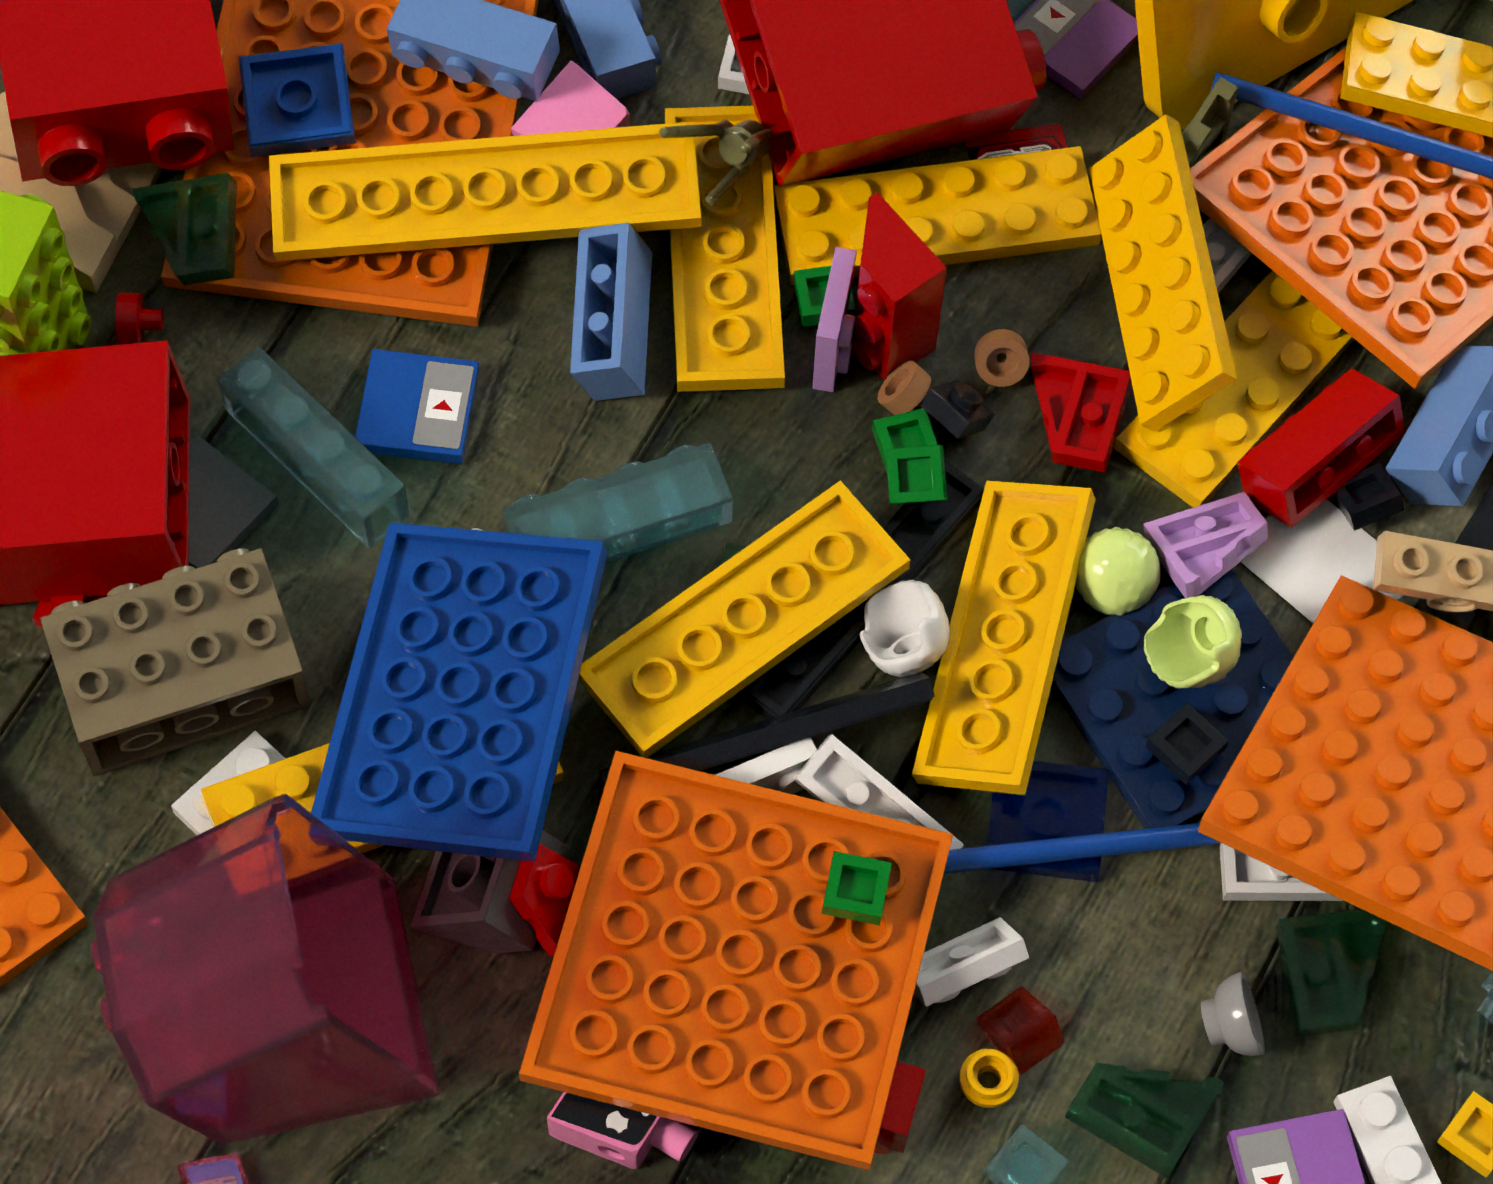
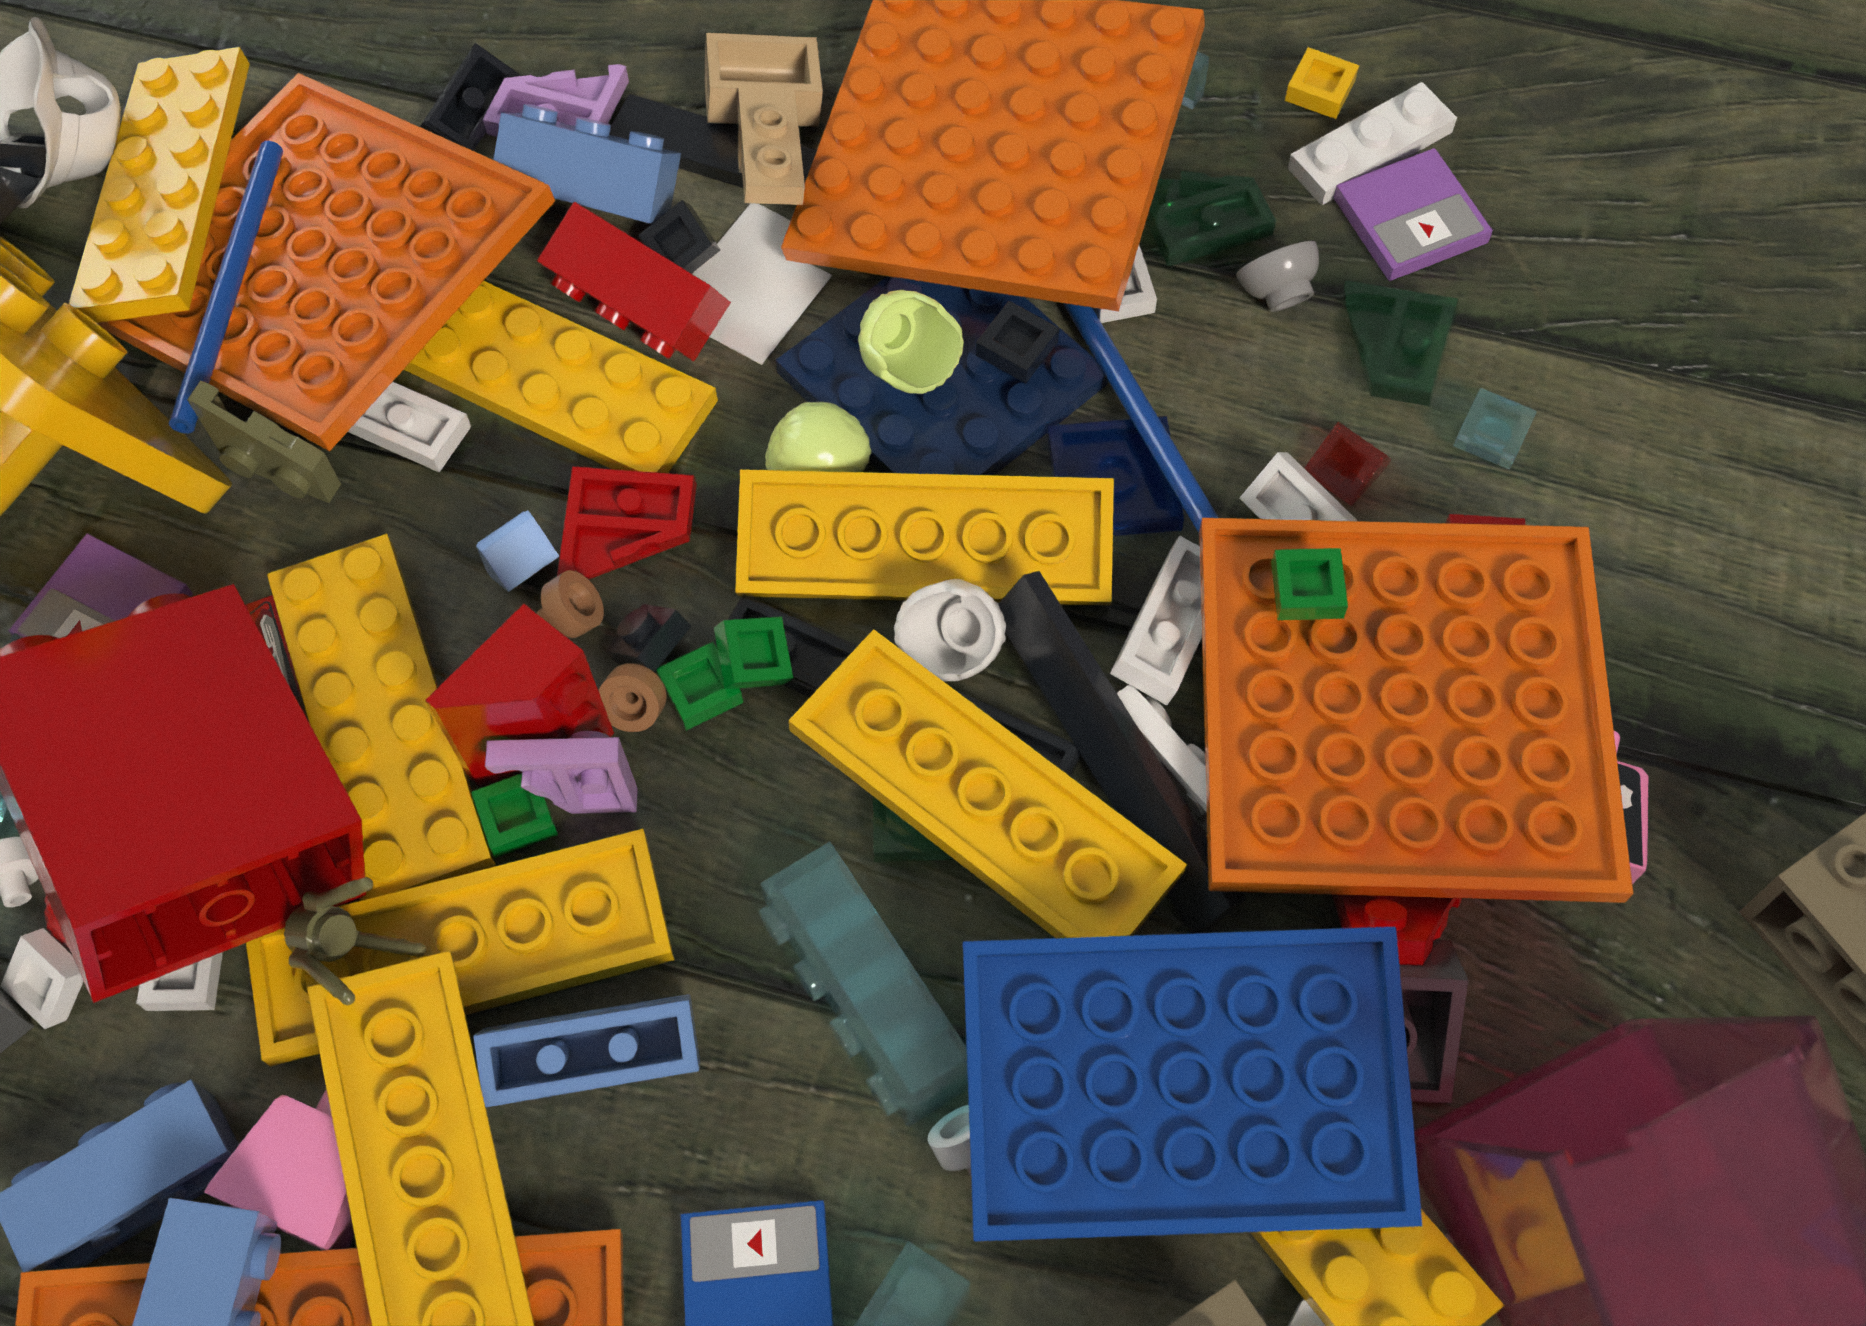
camera: 100 degrees left, 0 degrees up
yellow plate [959,1049,1019,1108] -> none
yellow plate [1088,114,1237,432] -> none
lavender wing [1143,492,1268,598] -> none
none -> light blue slope [476,510,559,592]

